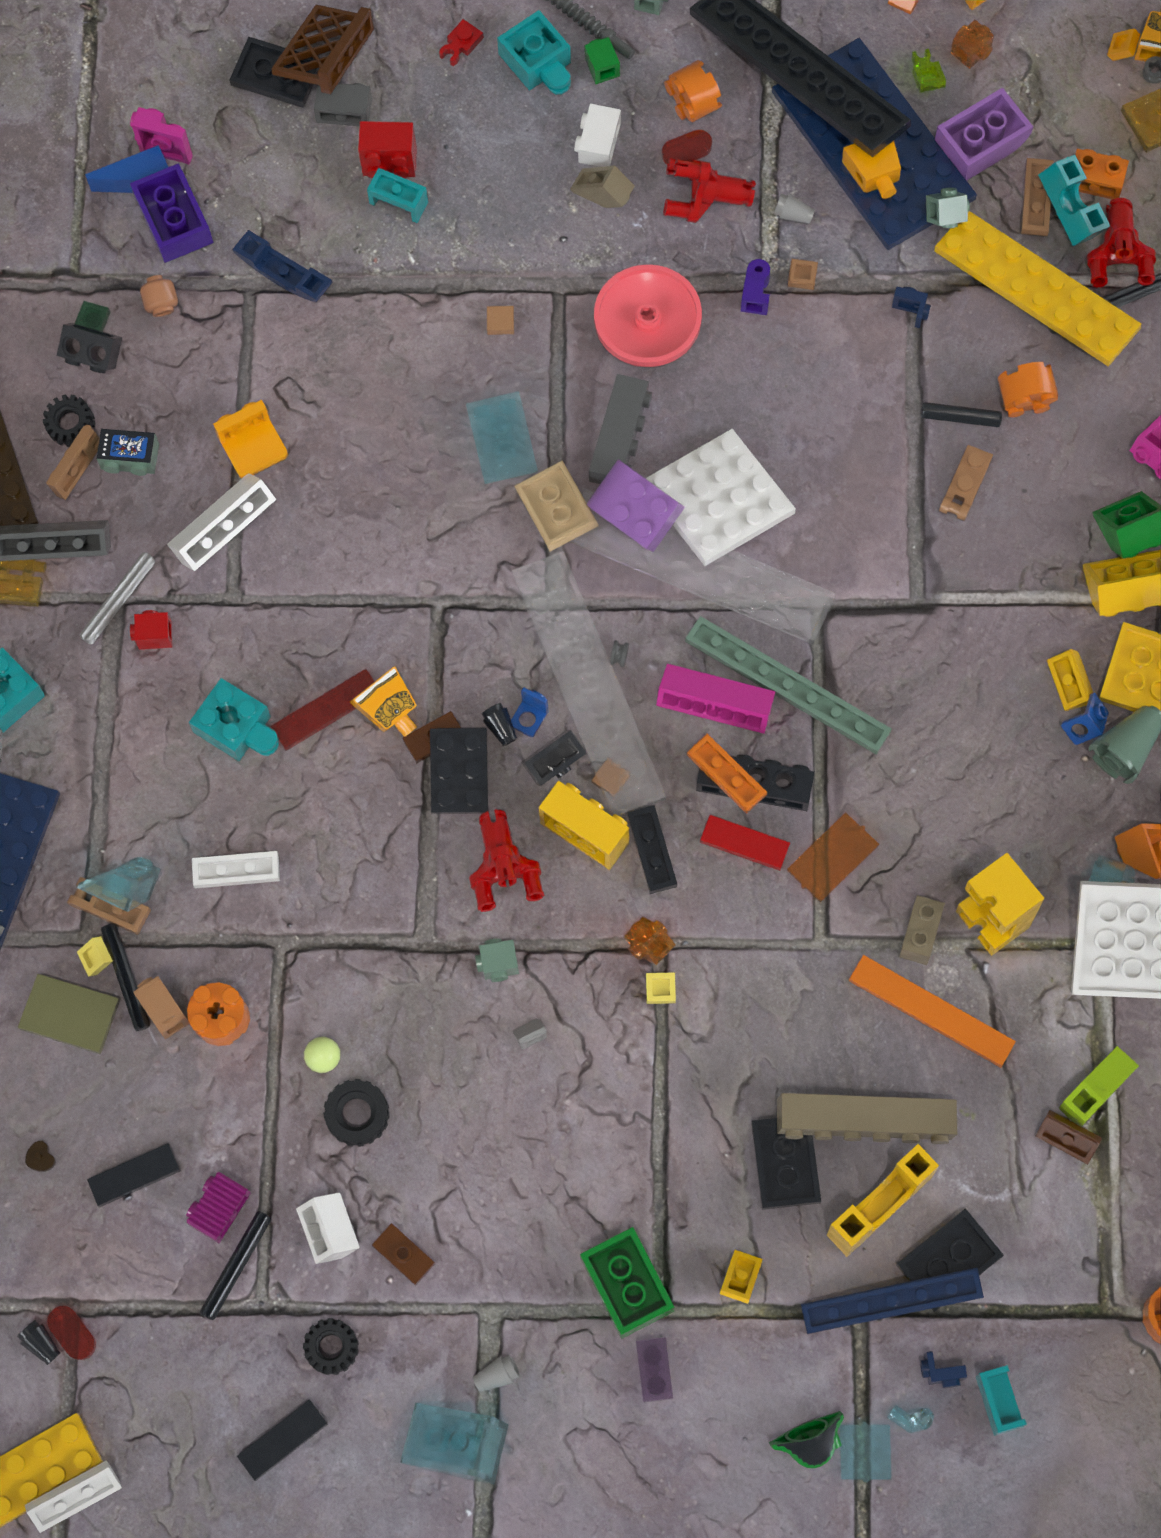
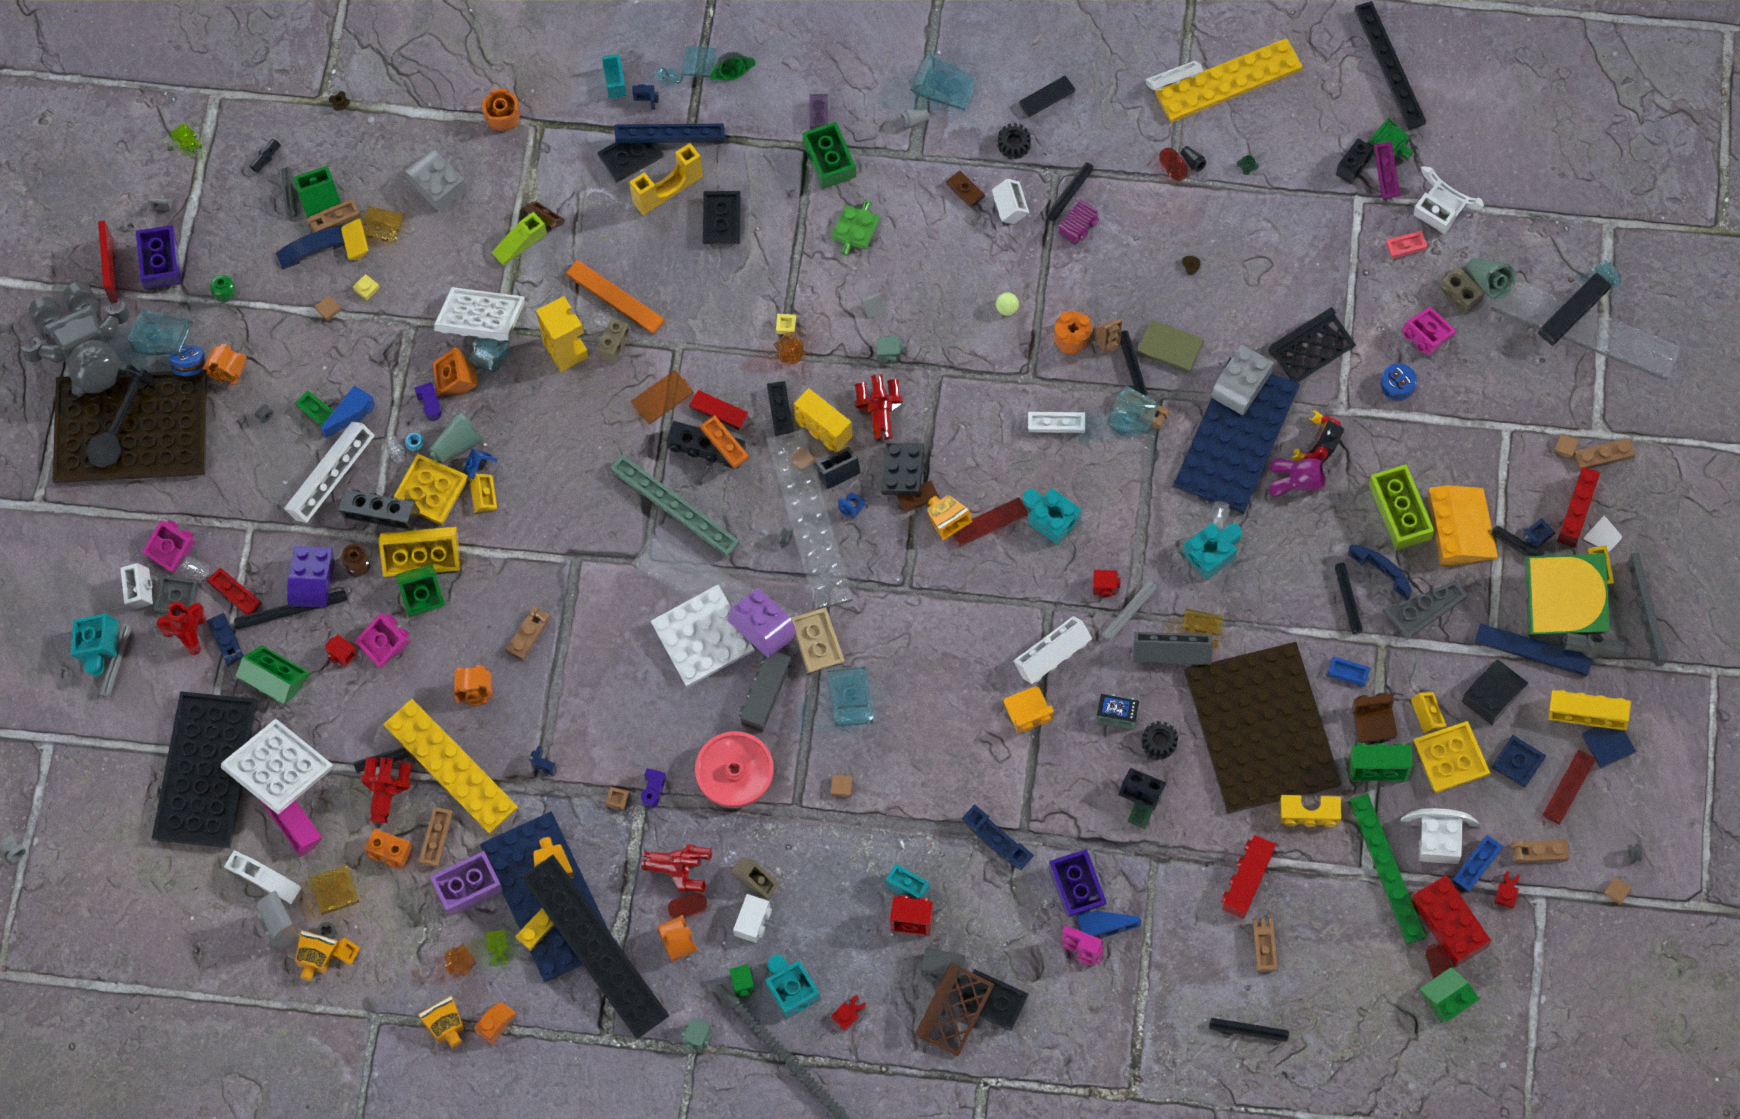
camera: 175 degrees left, 5 degrees down
medium nougat hinge [46,425,100,500] -> none
light yellow plate [77,936,113,977] -> none
black tile [87,1143,181,1208] -> none
nougat head [140,275,178,317] -> none
black tyre [323,1079,390,1147] -> none
black cone [482,703,518,747] -> none
dark pink brick [656,664,776,734] -> none
yellow slope [720,1250,763,1304] -> none
light grey cone [773,193,815,224] -> none
dark tan brick [777,1093,957,1144] -> none
black axle [921,402,1002,427] -> none
brick [926,188,970,228] -> none
teal arch [1038,155,1110,246] -> none
none -> yellow plate [515,909,555,951]
none -> bright green plate [831,200,880,256]

